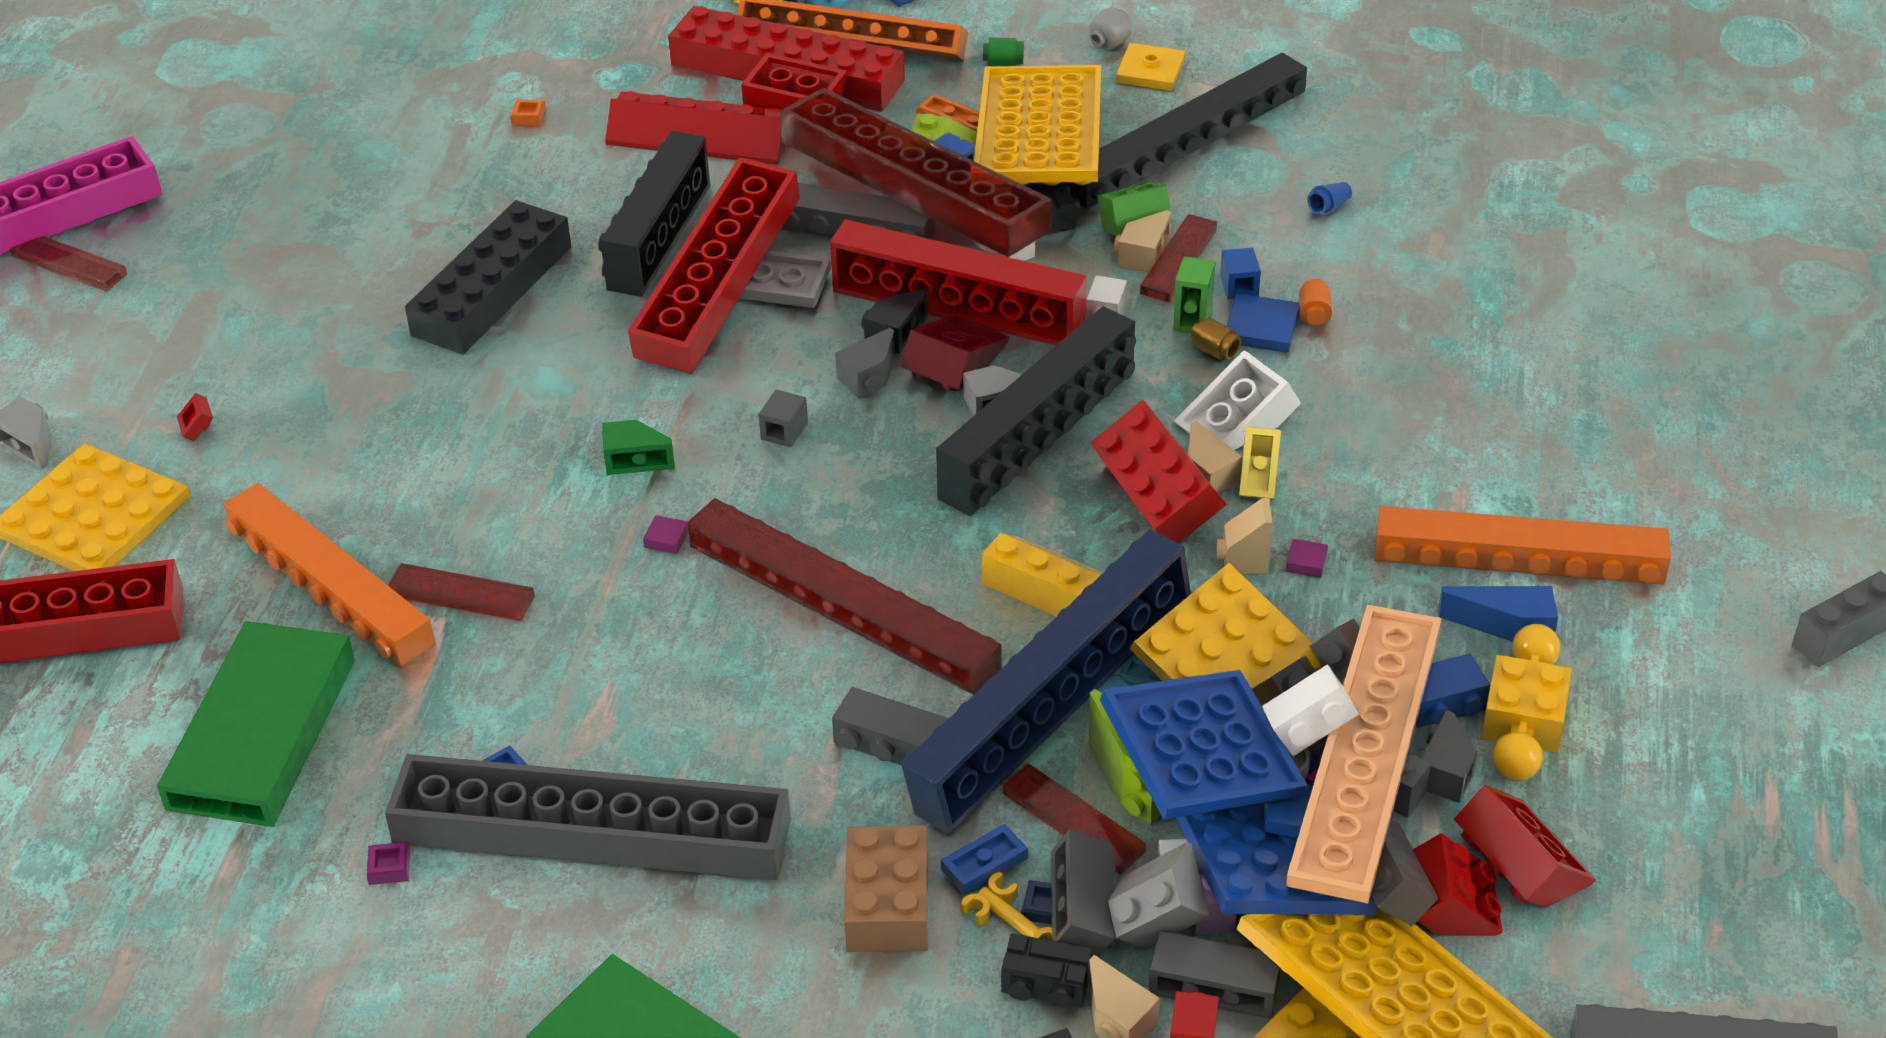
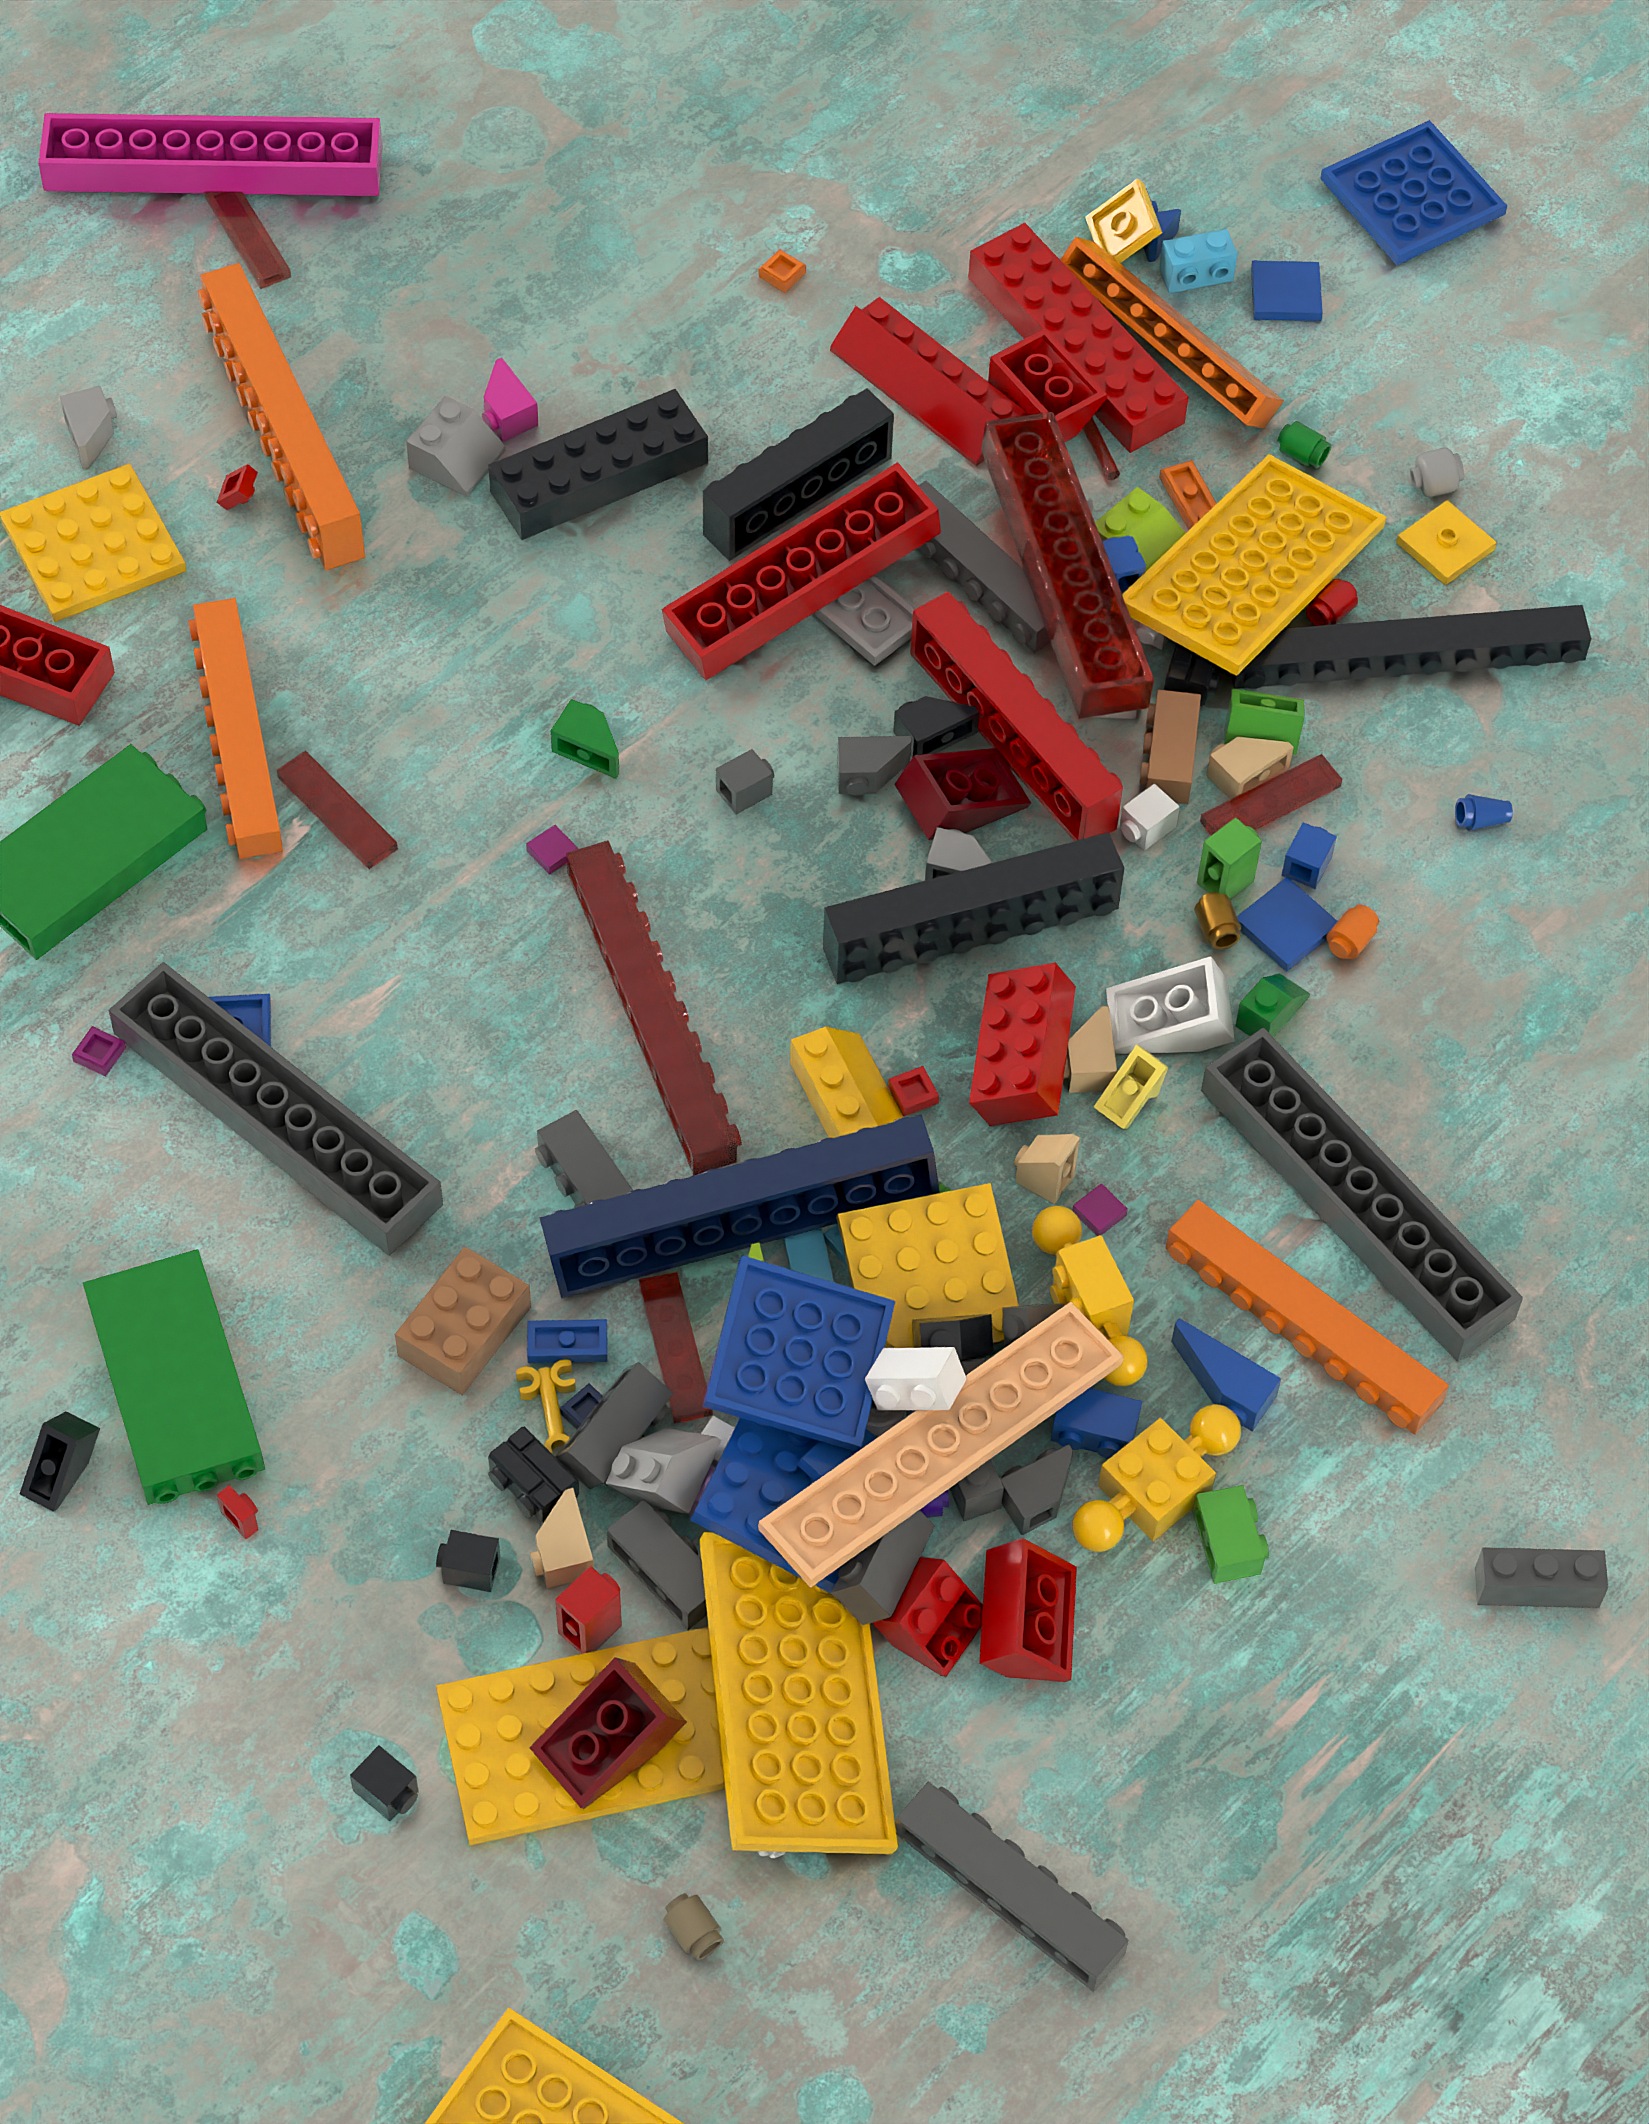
camera: 30 degrees right, 15 degrees up
none -> orange brick [197,263,365,571]
none -> light grey slope [406,396,505,497]
none -> dark pink slope [482,358,539,442]
none -> red plate [888,1066,939,1116]
none -> yellow brick [1032,1206,1148,1387]
none -> medium nougat brick [1139,690,1201,804]
none -> bright green brick [1192,1485,1269,1584]
none -> dark grey brick [1201,1027,1523,1362]
none -> green slope [1235,973,1310,1038]
none -> red brick [1306,579,1358,626]

